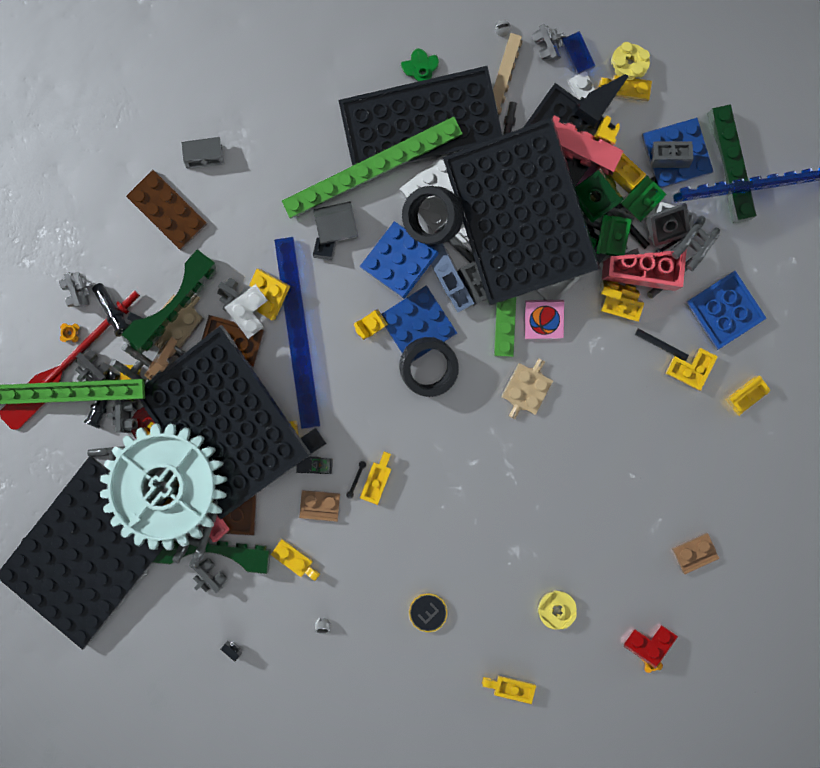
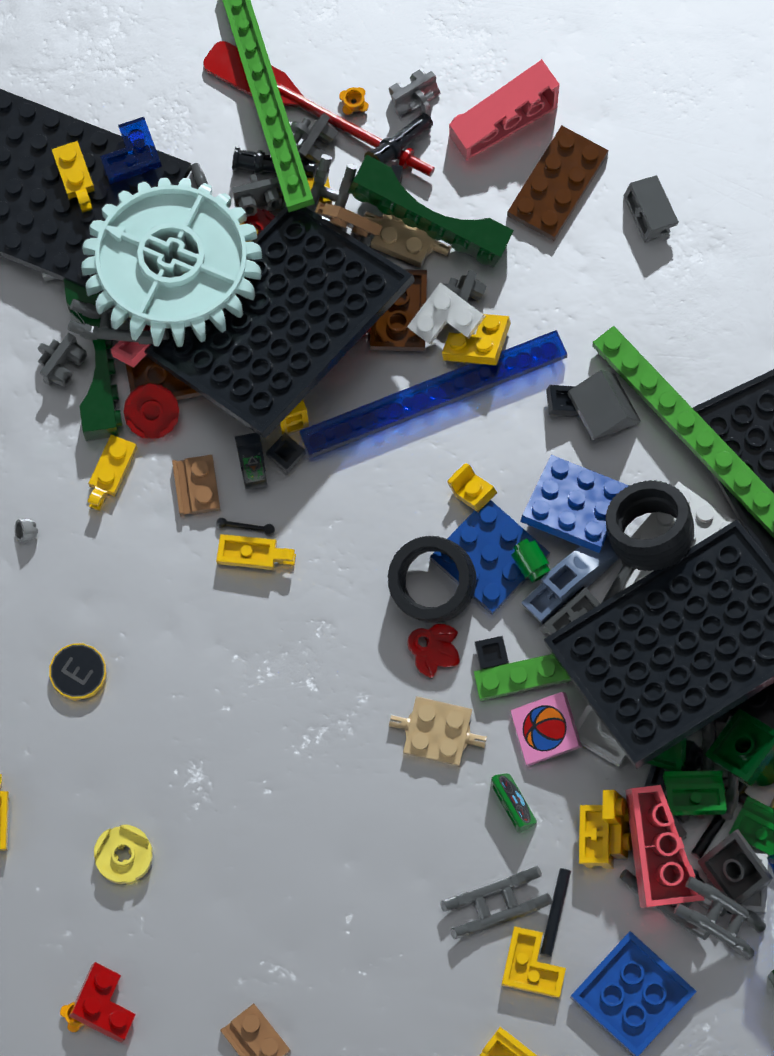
camera: 80 degrees right, 15 degrees down
none -> yellow plate [52,141,95,213]
none -> clear blue plate [100,116,162,184]
none -> red tile [123,383,179,439]
none -> red plate [407,624,460,678]
none -> dark grey piece [440,866,552,939]
none -> coral wedge [449,59,560,160]
none -> black plate [474,636,509,670]
none -> slope [491,773,537,833]
none -> green brick [511,539,550,583]

